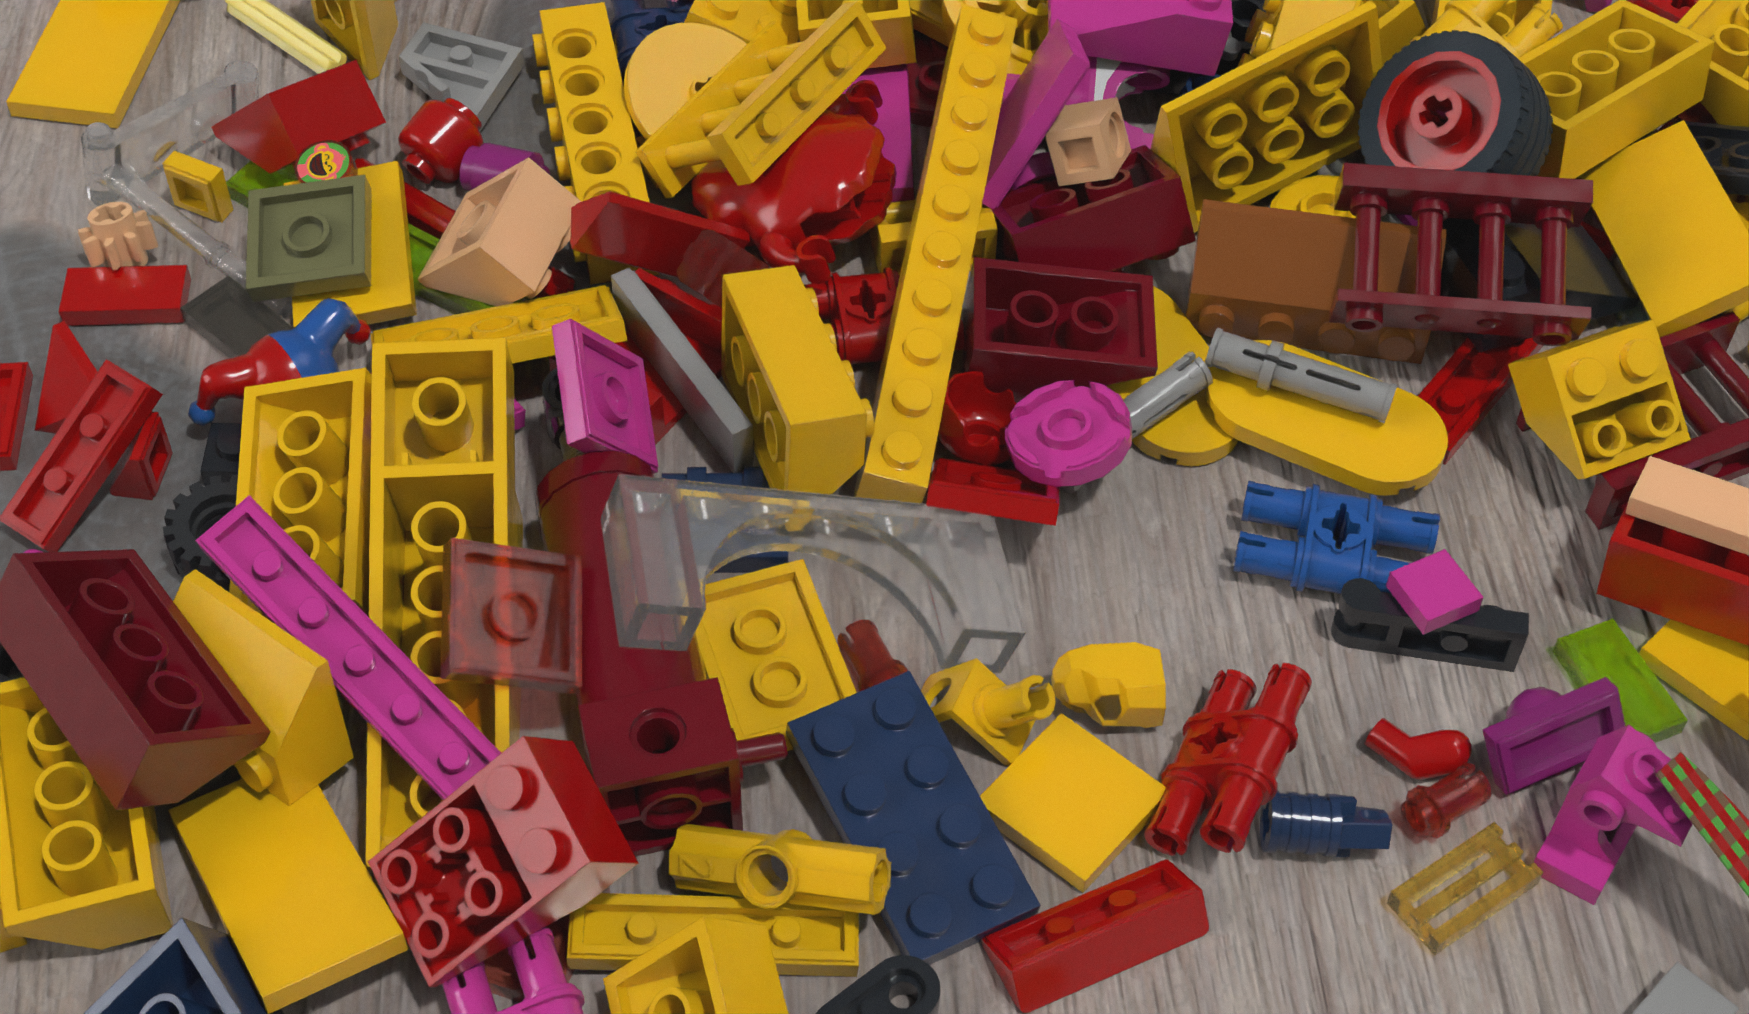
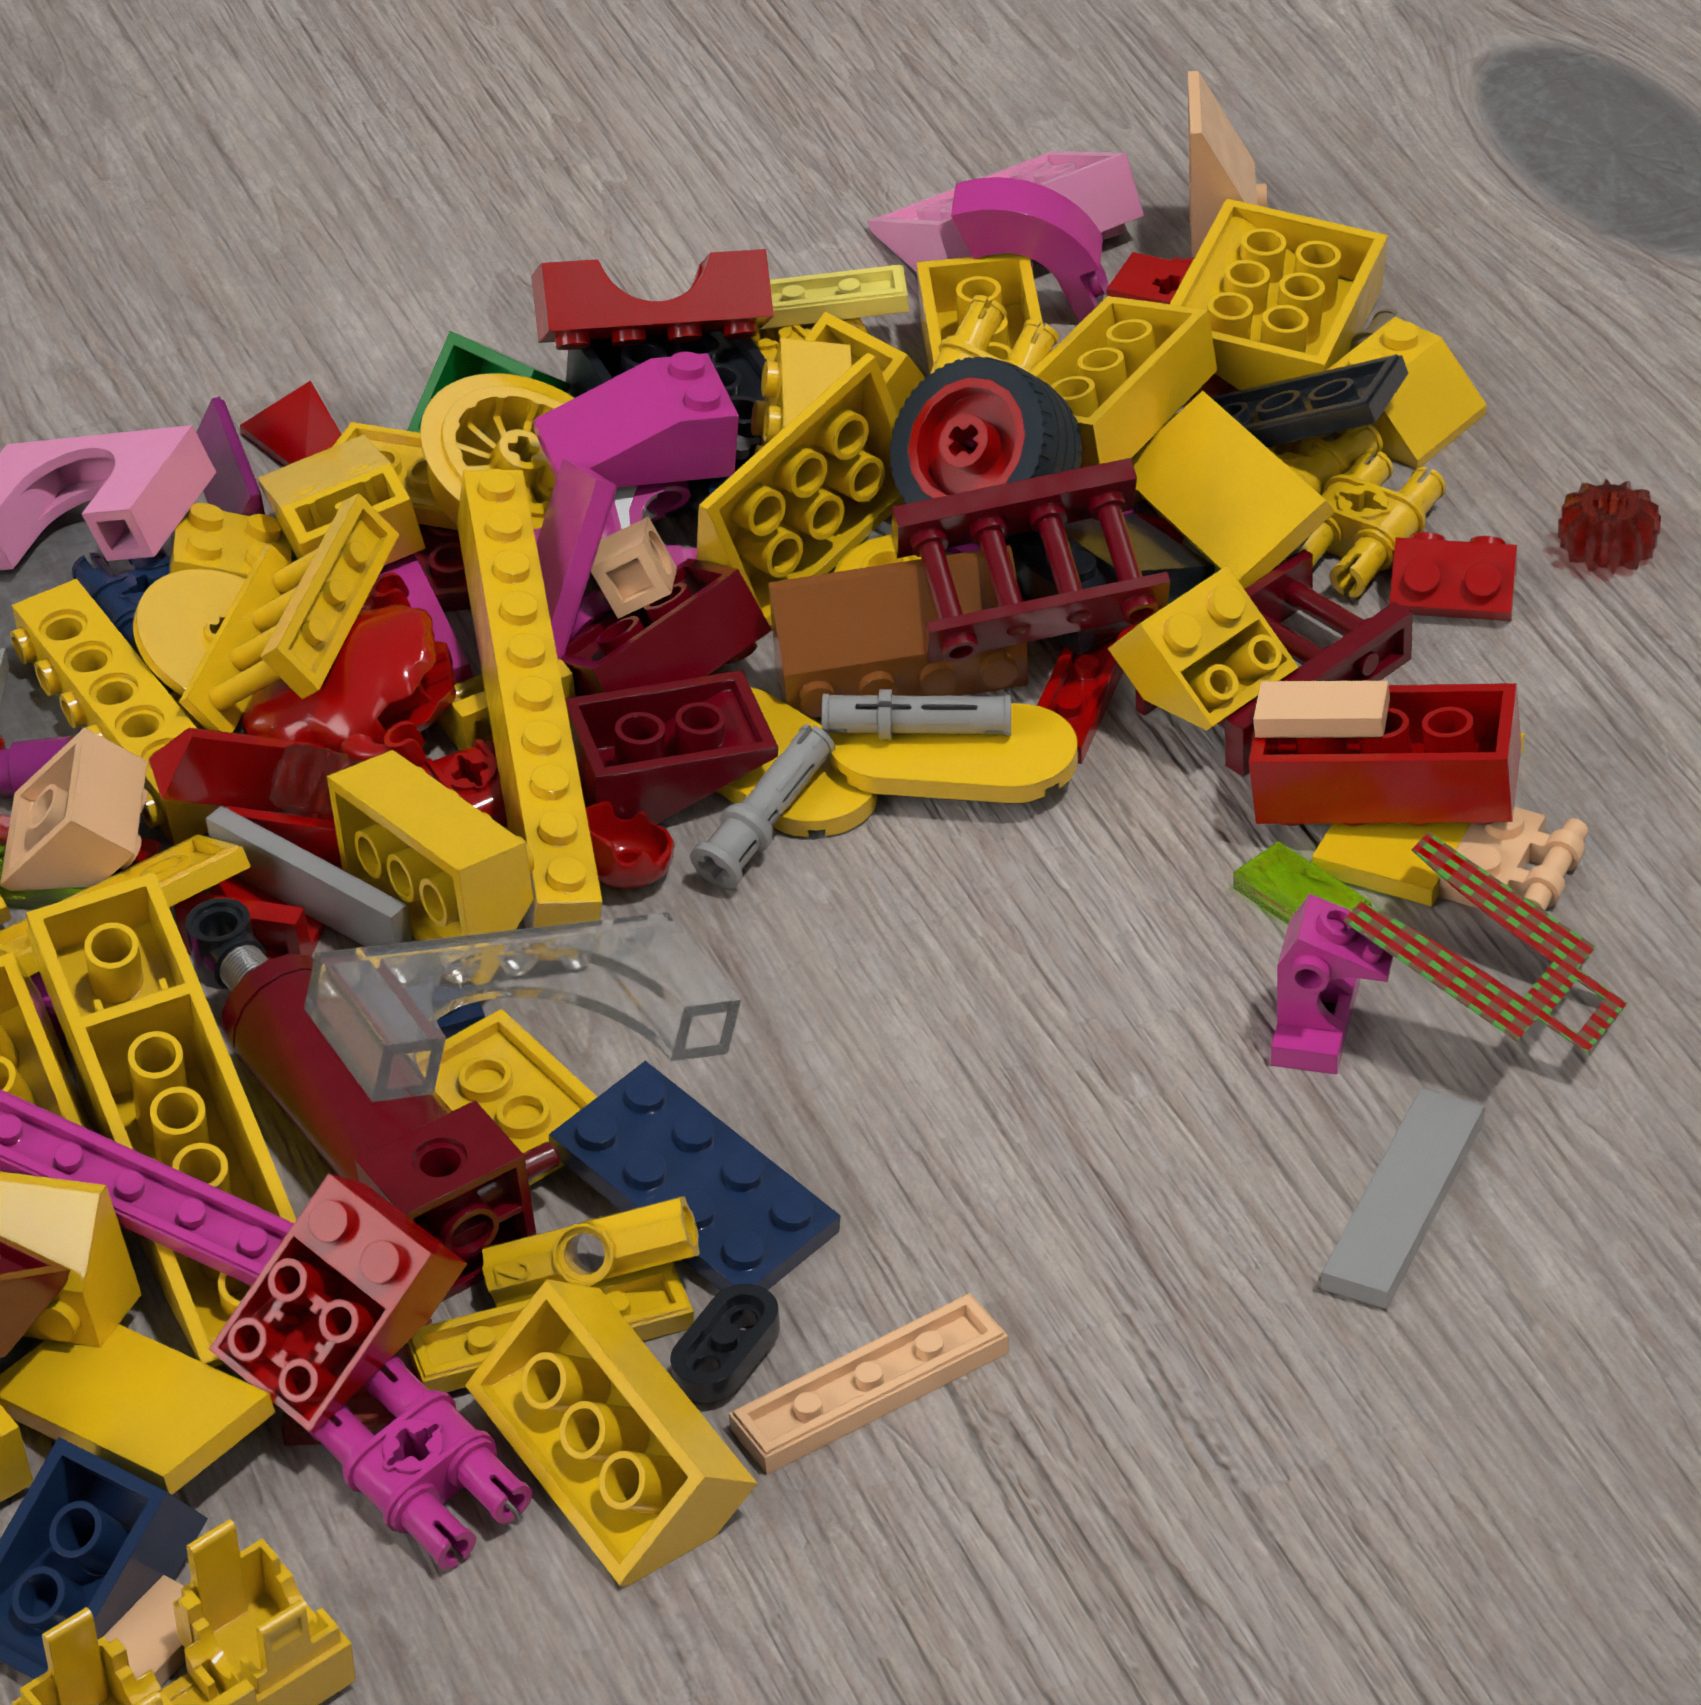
camera: 15 degrees left, 10 degrees down
clear red tile [441,538,582,694] -> none
dark pink plate [552,318,659,474] -> none
clear red pin [837,619,908,692] -> none
yellow bracket [921,658,1056,766] -> none
red tile [926,458,1059,526] -> none
yellow tile [980,713,1166,893] -> none
red slope [981,859,1209,1013] -> none
dark pink tile [1005,380,1132,487] -> none
yellow rock [1051,642,1166,728] -> none
red pin [1144,663,1312,856] -> none
blue pin [1233,481,1440,594] -> none
dark blue hinge [1260,790,1393,857] -> none
black plate [1331,578,1529,672] -> none
red arm [1364,718,1472,780] -> none
dark pink tile [1386,549,1484,635] -> none
clear yellow tile [1387,822,1543,955] -> none
clear red pin [1401,763,1492,838] -> none
magenta tile [1482,677,1625,795] -> none

